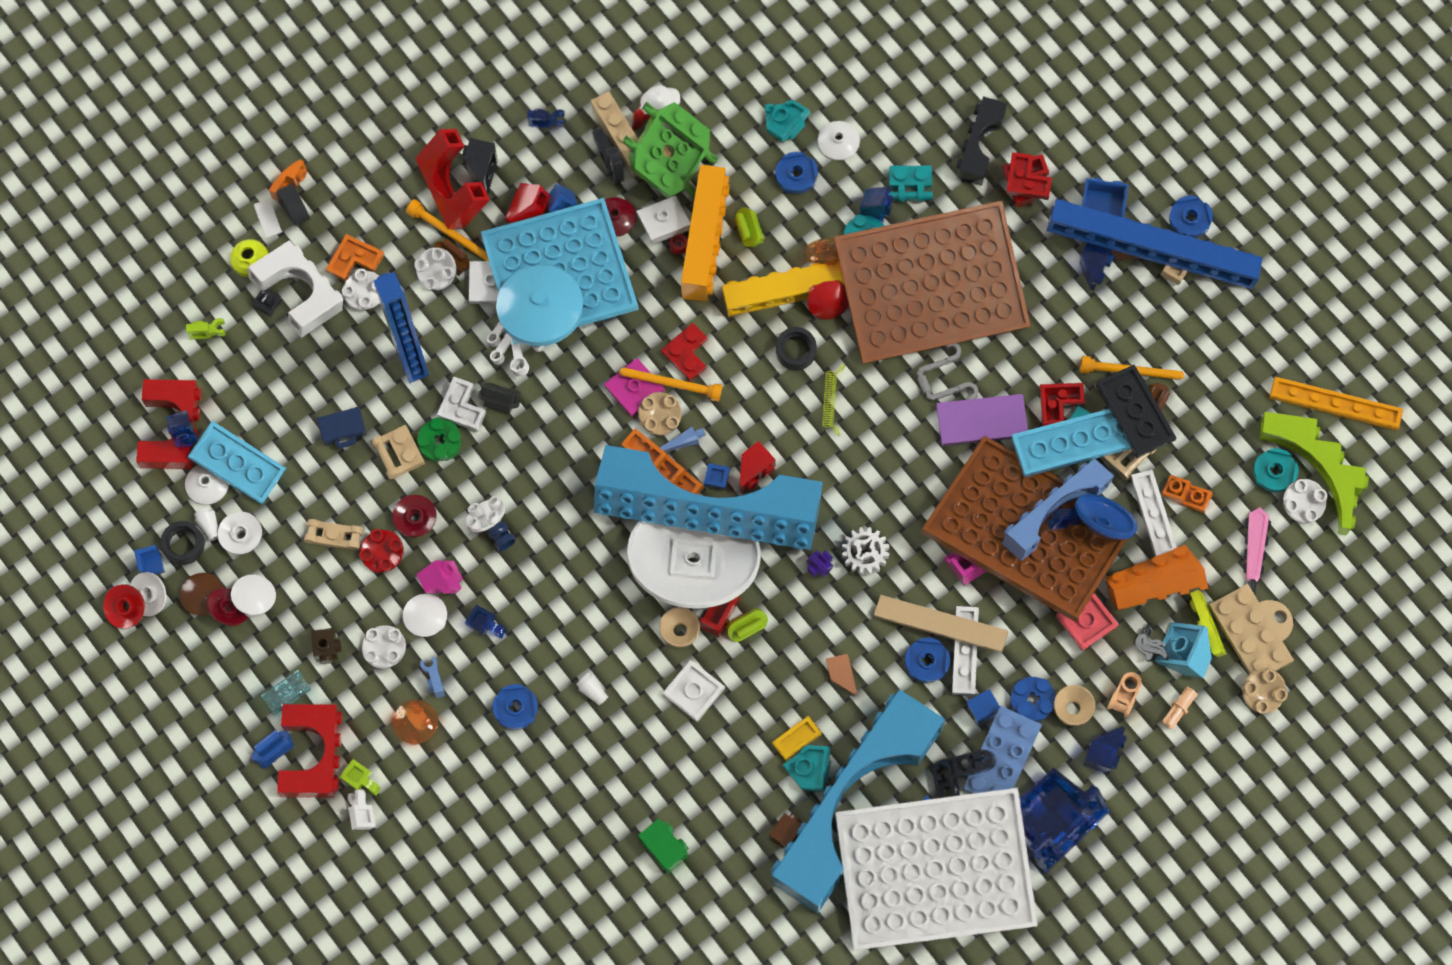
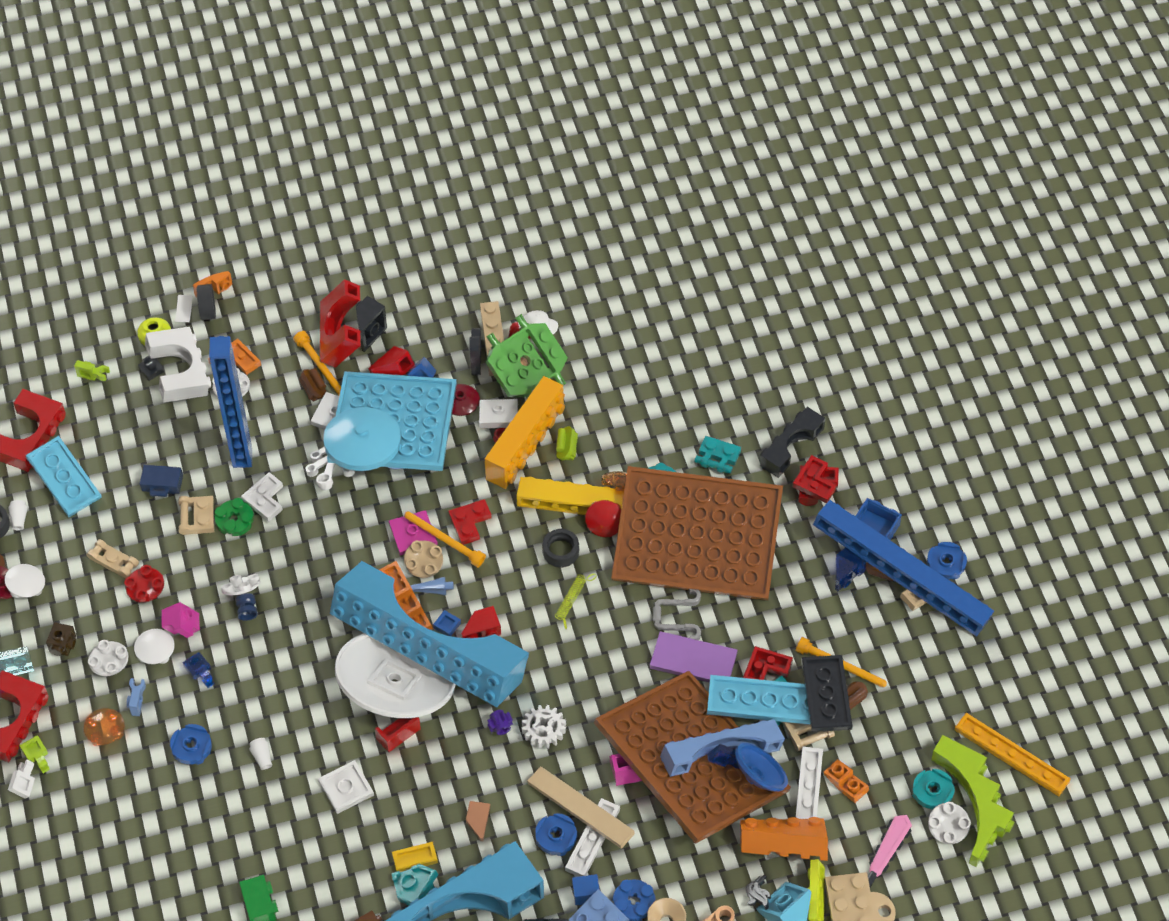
camera: 20 degrees right, 15 degrees down
clear blue slope [166,410,198,447] -> none
white dish [185,465,229,505] -> none
white dish [218,512,262,554] -> none
dark red dish [392,495,437,537] -> none
white dish [415,247,456,290] -> none
pearl dark grey piece [478,382,520,414] -> none
clear blue plate [527,109,565,128] -> none
tan piece [659,607,700,648] -> none
lime piece [725,607,768,642] -> none
teal plate [765,100,811,143] -> none
blue plate [775,152,818,194] -> none
white dish [818,121,860,161] -> none
clear blue slope [859,186,894,223] -> none
coral plate [1056,593,1119,651] -> none

